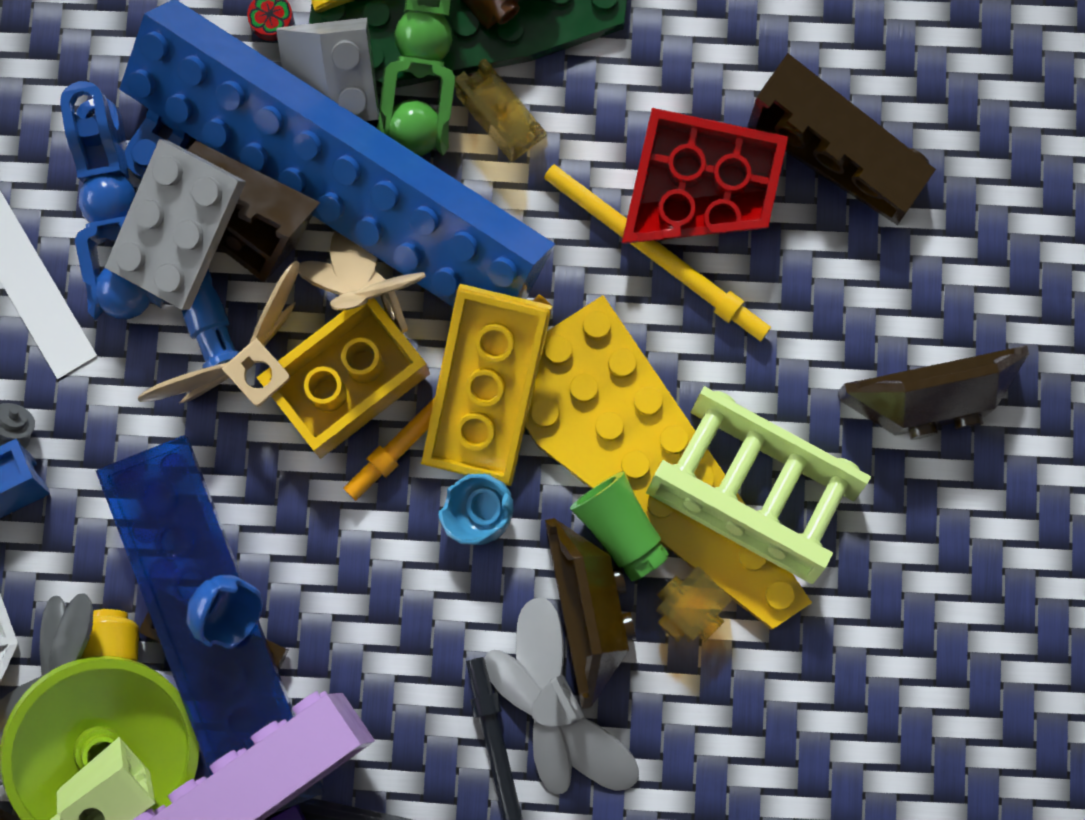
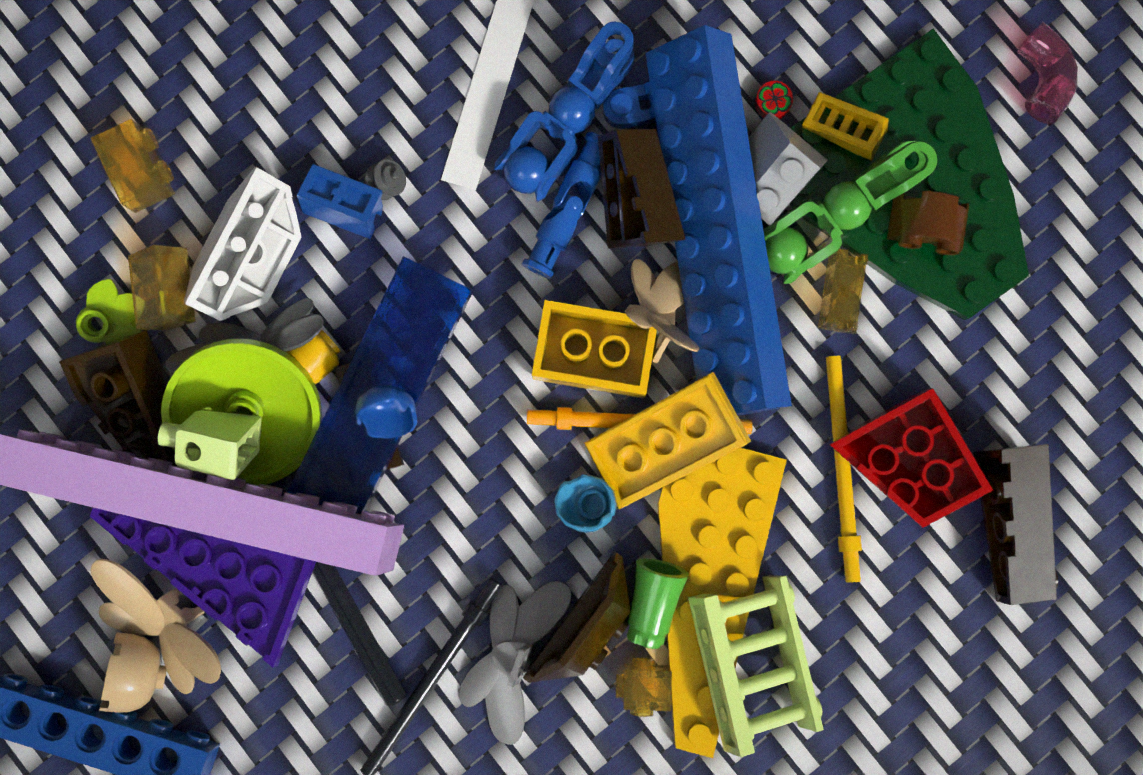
camera: 45 degrees right, 5 degrees up
light grey plate [104,139,246,310] -> none
tan piece [138,261,299,407] -> none
dark brown wedge [838,345,1029,440] -> none

